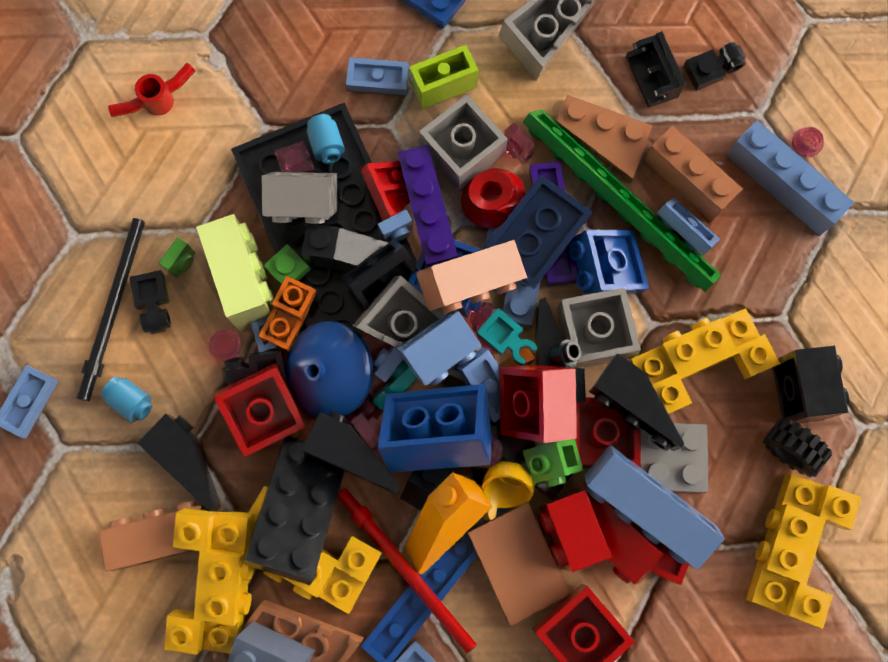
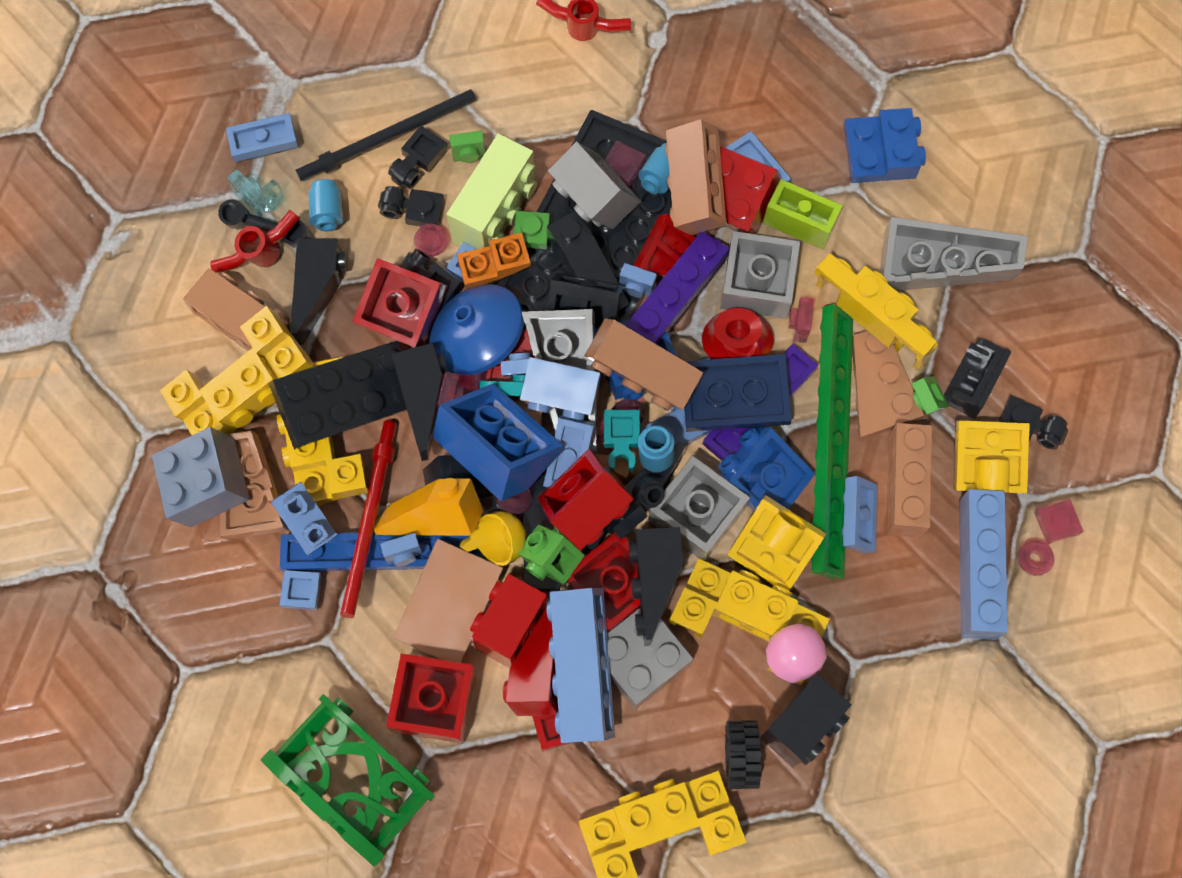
camera: 50 degrees right, 5 degrees down
none -> red piece [210,209,300,273]
none -> black bar [218,199,309,248]
none -> clear light blue bracket [227,169,284,217]
none -> medium blue hips [270,481,337,555]
none -> black plate [378,186,444,229]
none -> medium blue plate [380,533,422,567]
none -> dark azure brick [638,426,675,472]
none -> nougat brick [665,119,726,235]
none -> red brick [720,146,782,234]
none -> yellow plate [727,495,826,591]
none -> bright pink hair [766,624,827,683]
none -> yellow bracket [814,253,939,371]
none -> bright green plate [912,376,949,415]
none -> yellow plate [954,421,1029,494]
none -> clear pink plate [1034,499,1084,545]

